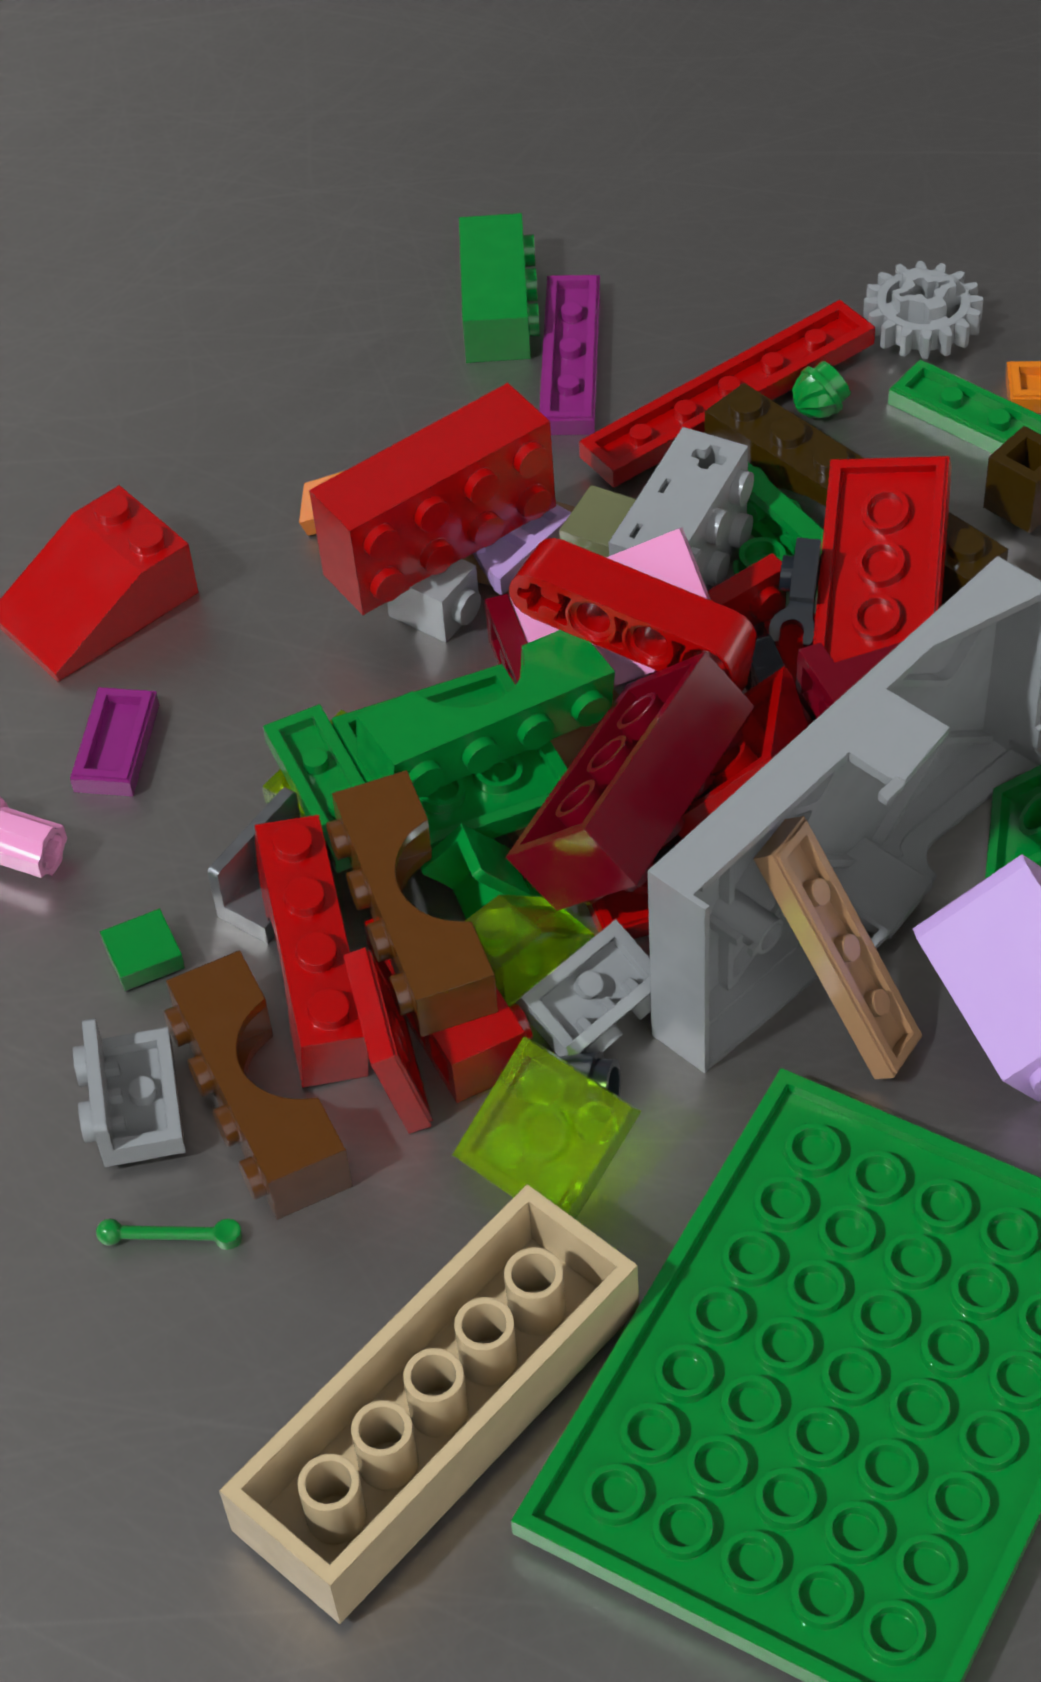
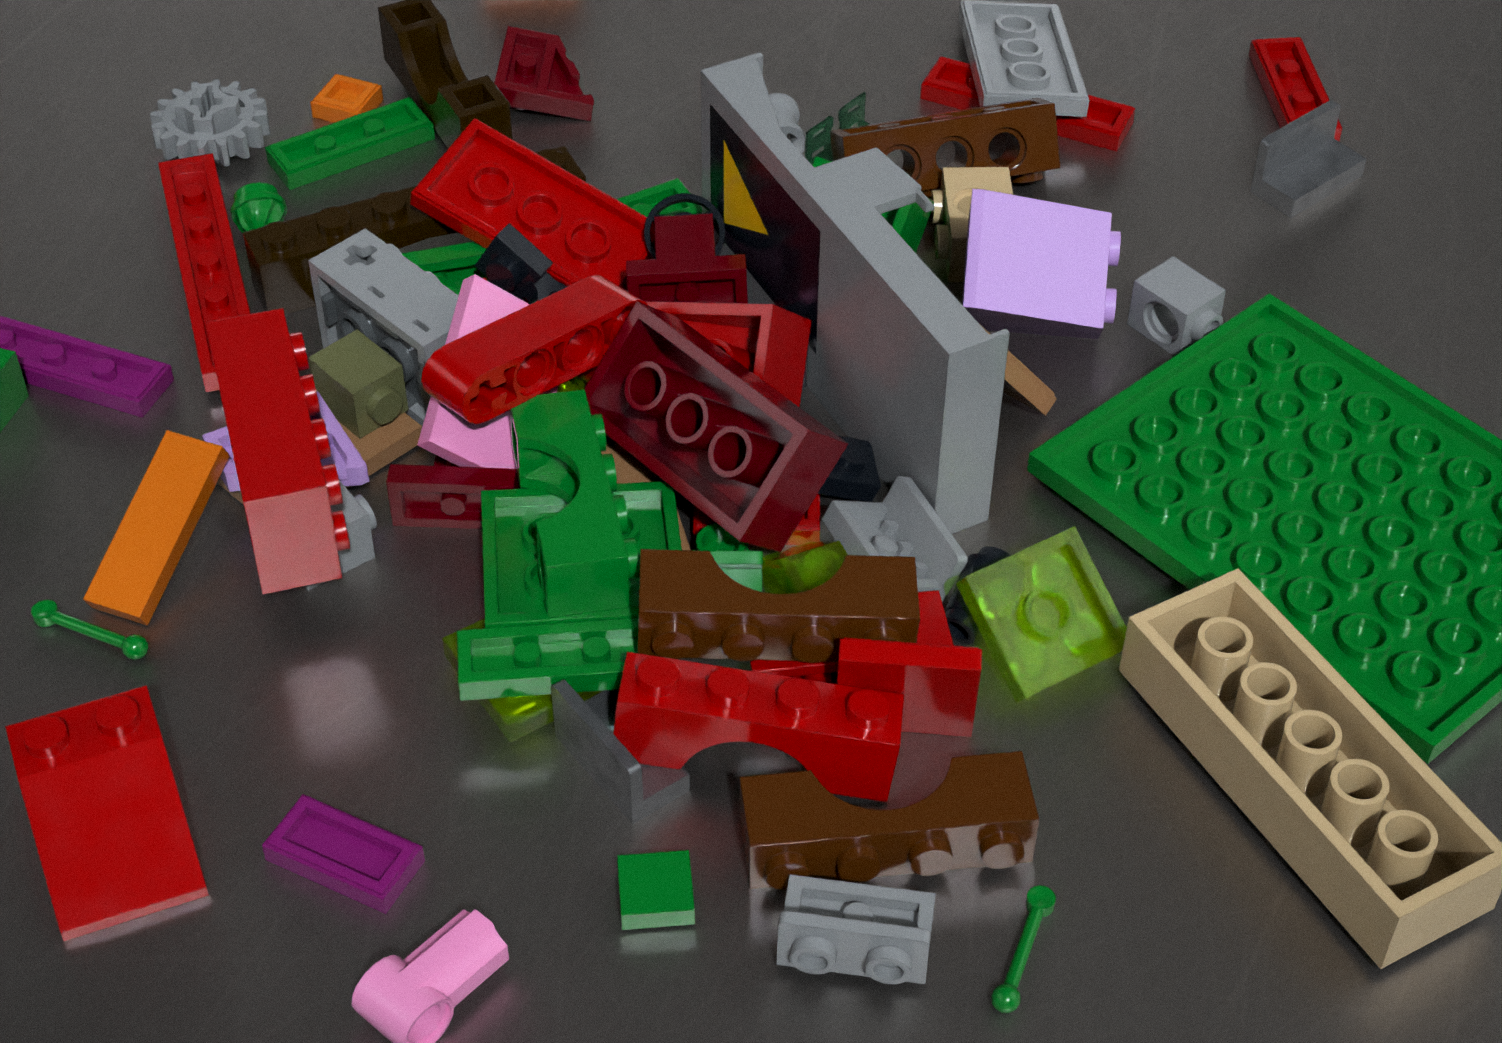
camera: 75 degrees left, 5 degrees down
none -> green hinge [31,600,149,660]

